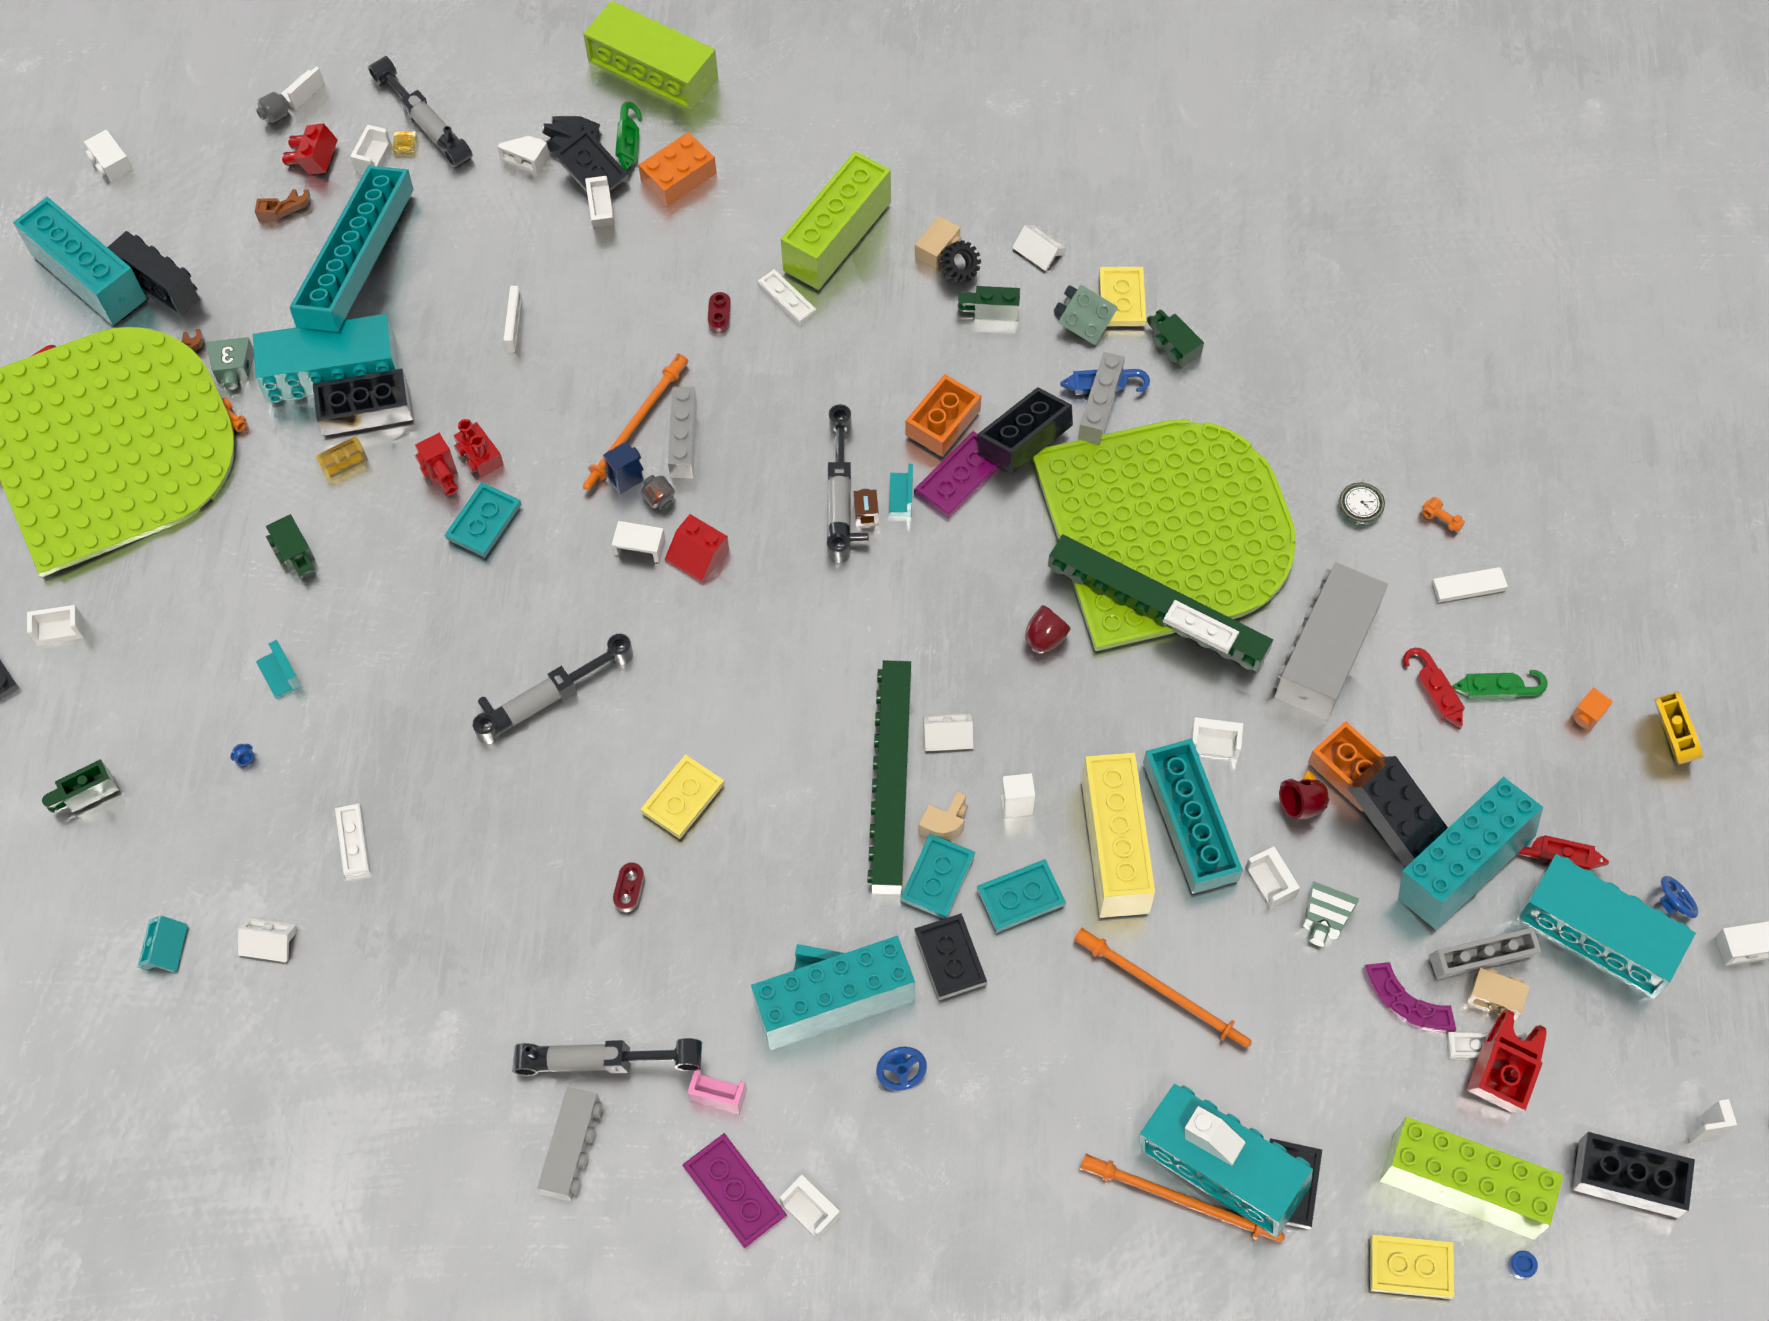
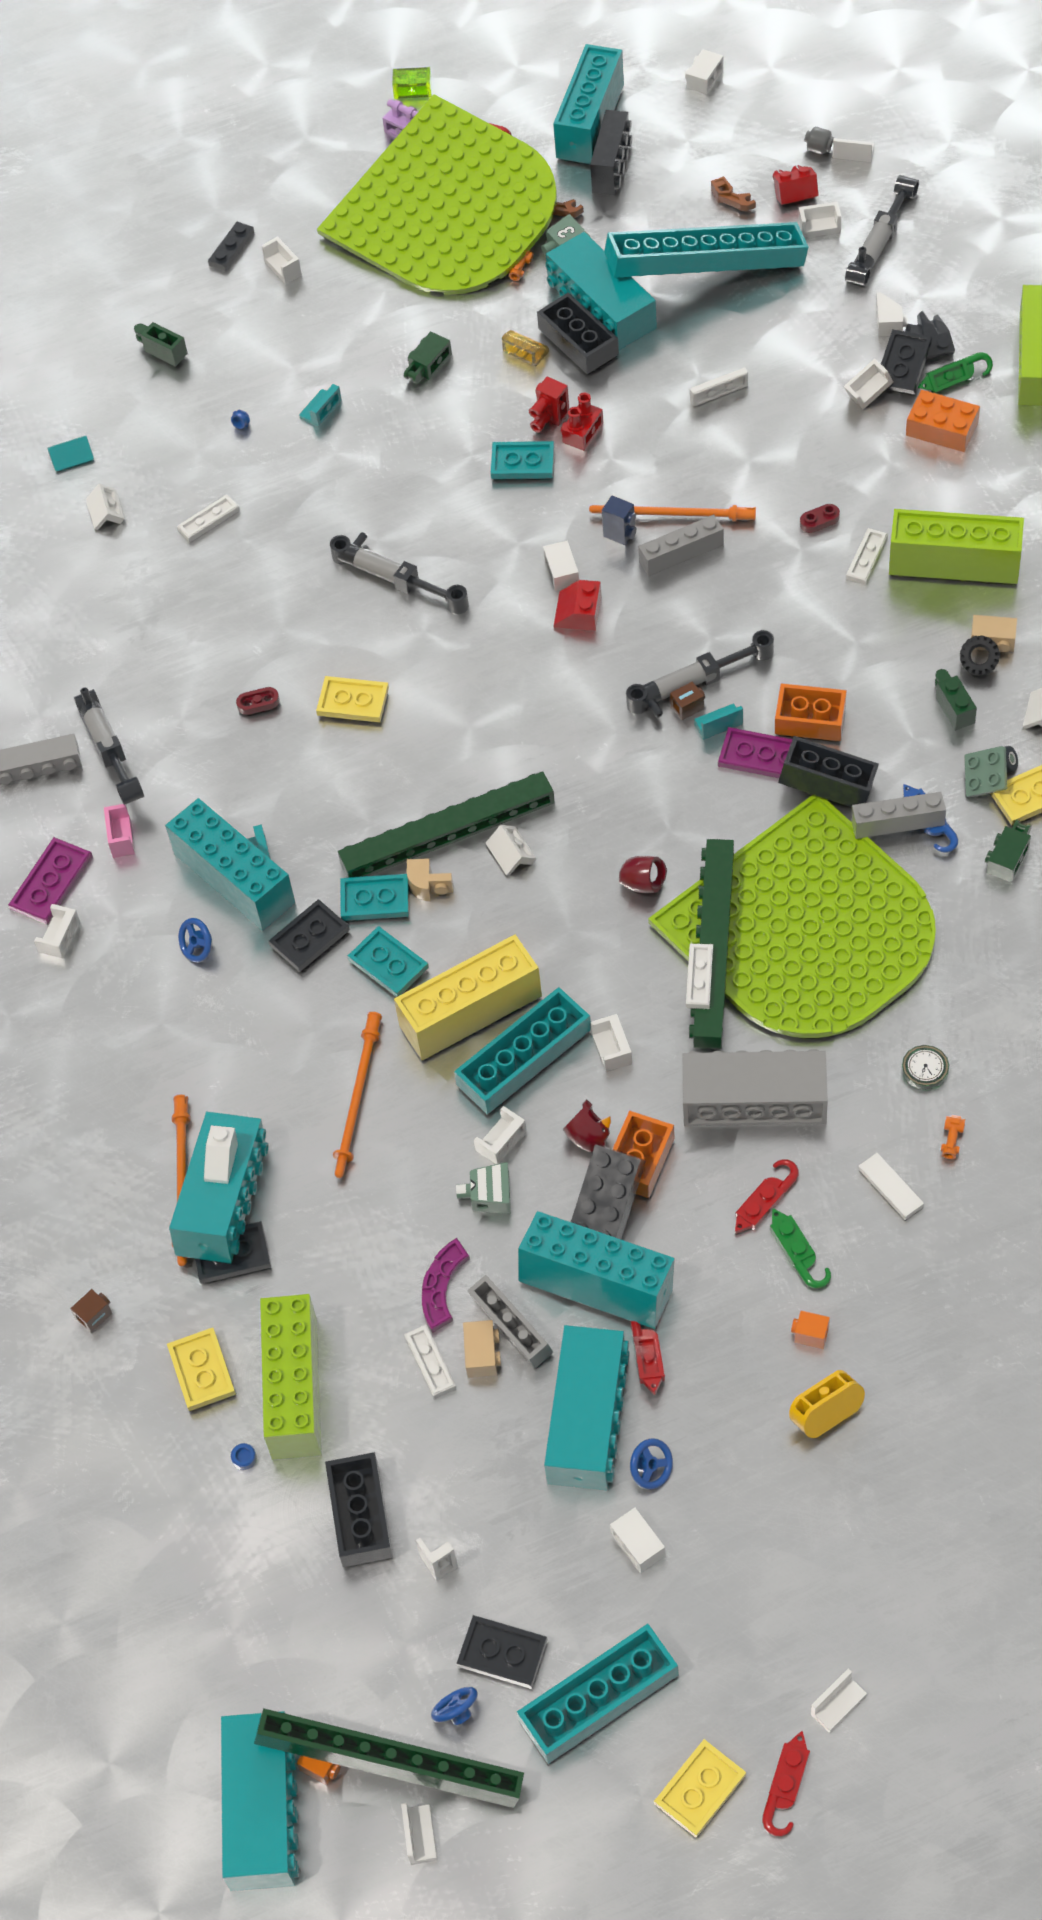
camera: 70 degrees right, 5 degrees down
clear yellow plate [392,132,417,154] -> none
dark grey head [641,475,675,510] -> none
white panel [1001,773,1035,818] -> none
red brick [1466,1009,1547,1113] -> none

